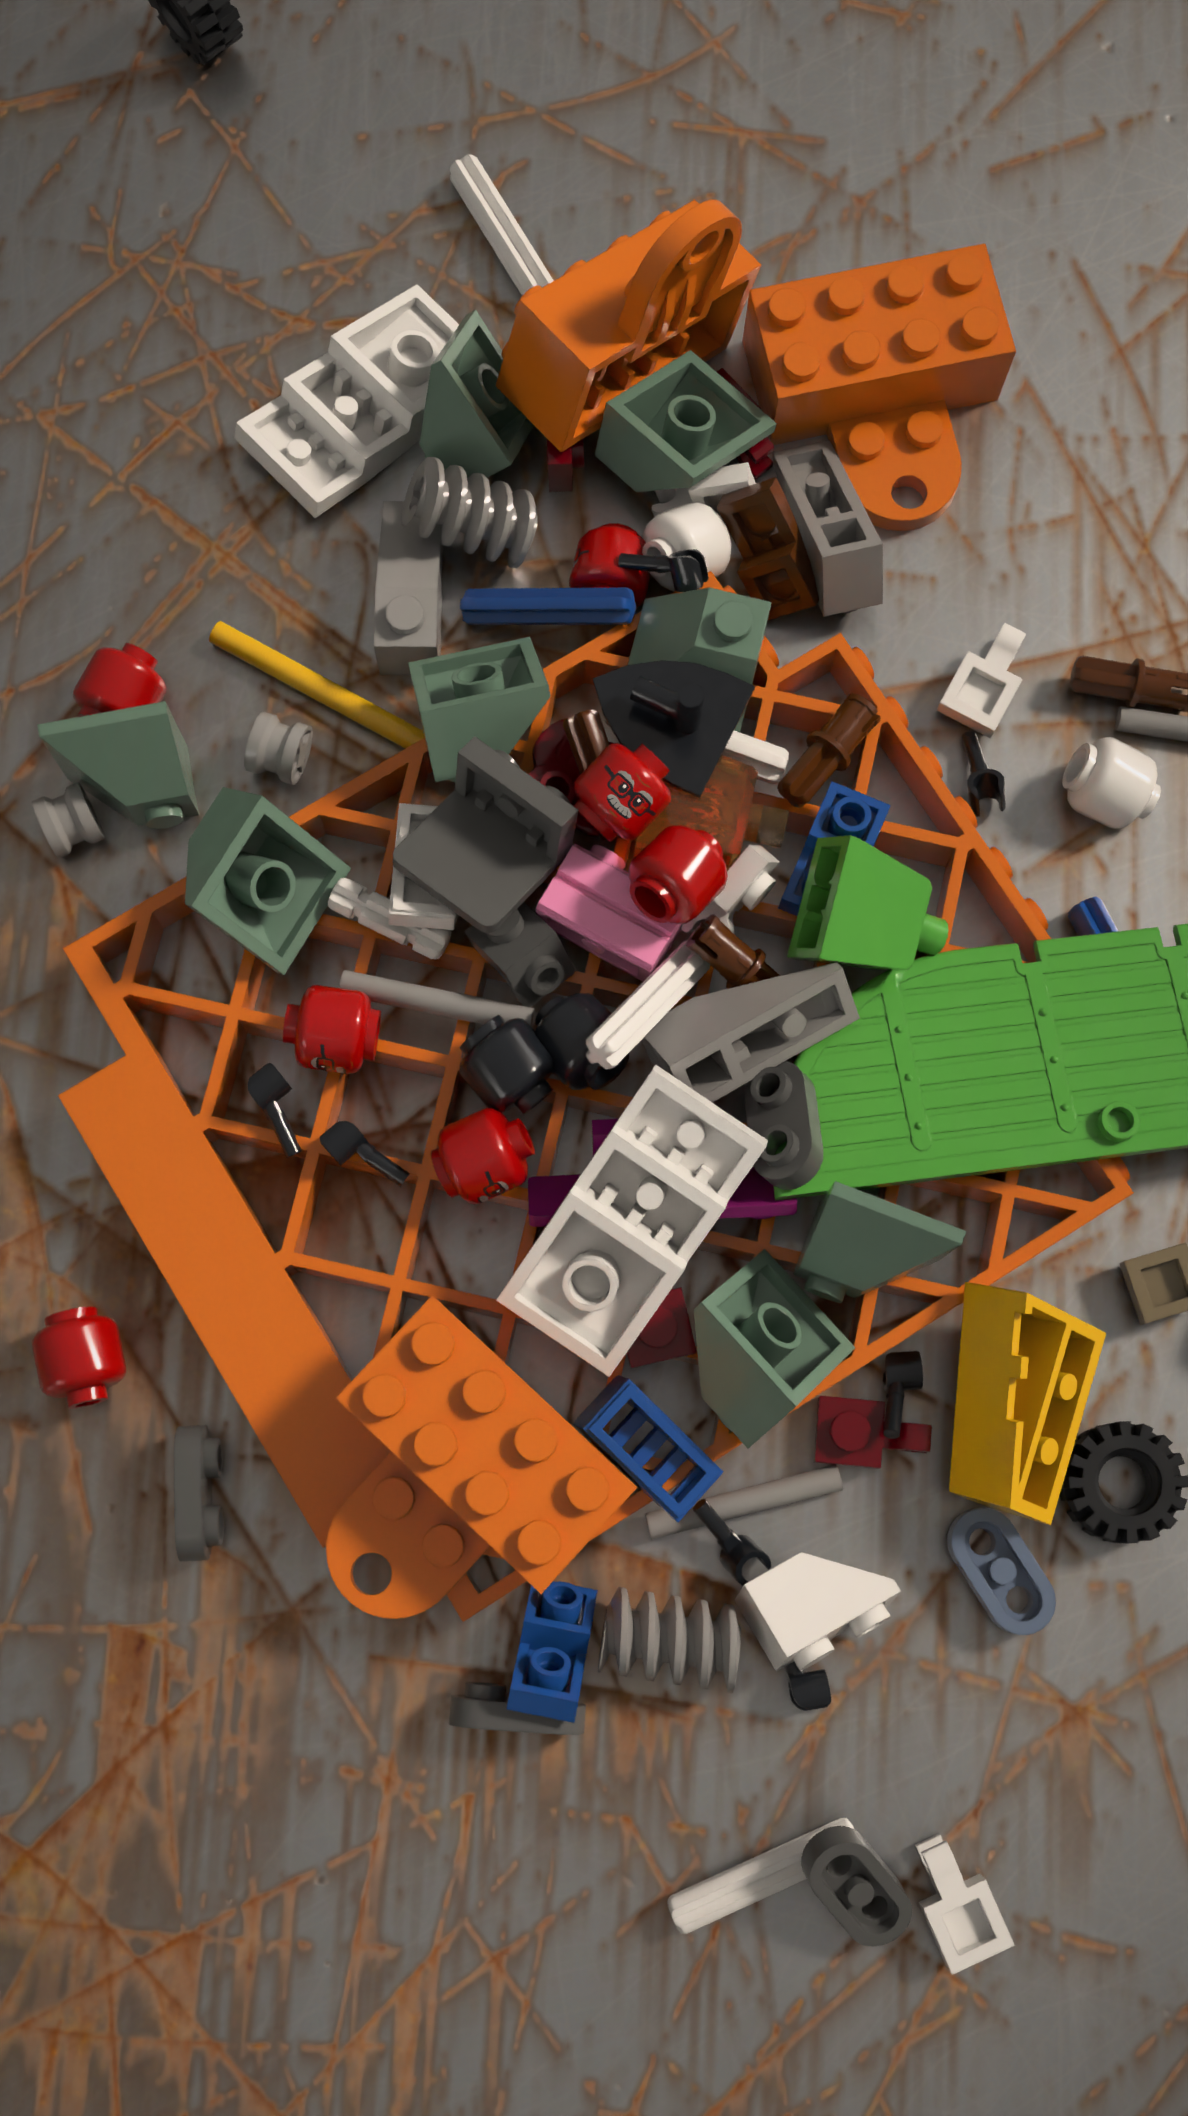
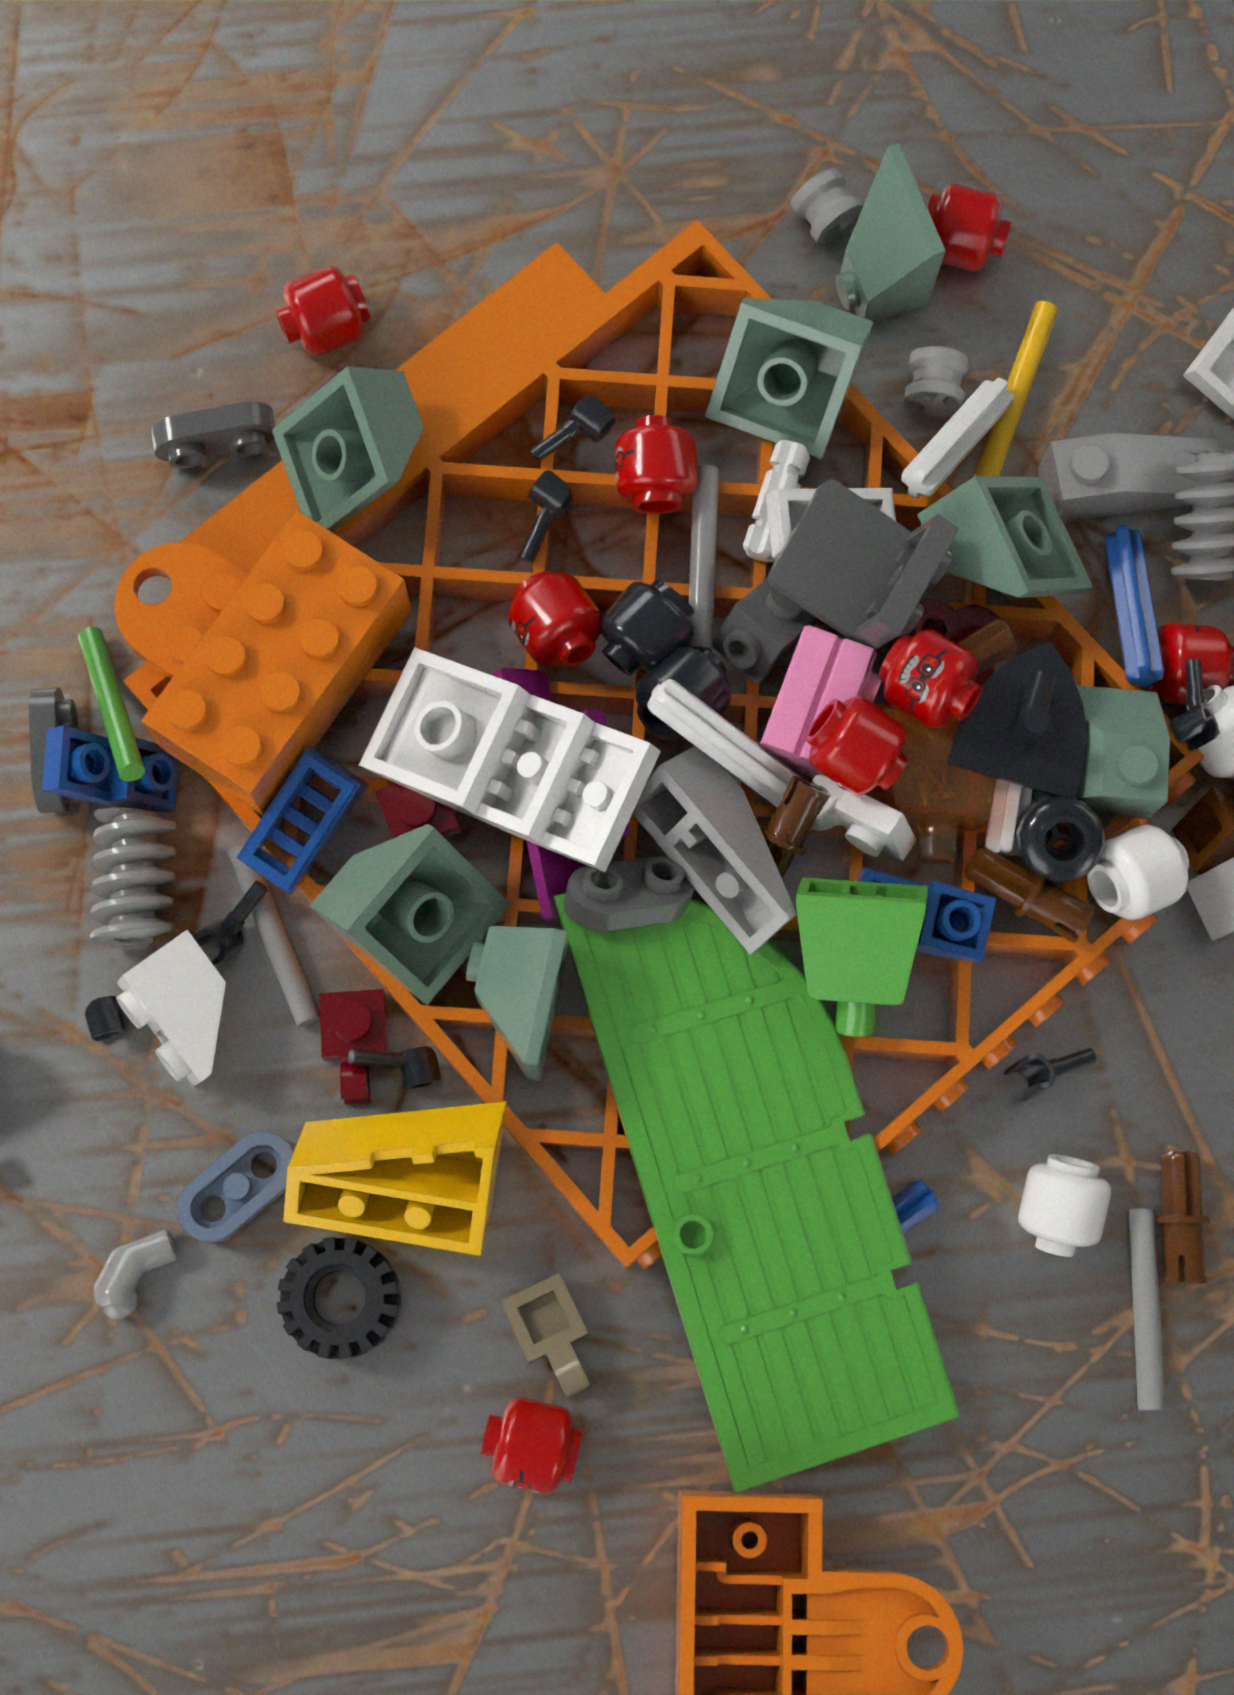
camera: 80 degrees right, 0 degrees up
white plate [937,623,1026,738] -> none
none -> bright green bar [78,627,145,782]
none -> light grey arm [94,1229,178,1319]
none -> sand green slope [272,366,424,533]
none -> white axle [901,377,1014,498]
none -> black head [1015,795,1105,882]
none -> white head [1087,824,1189,920]

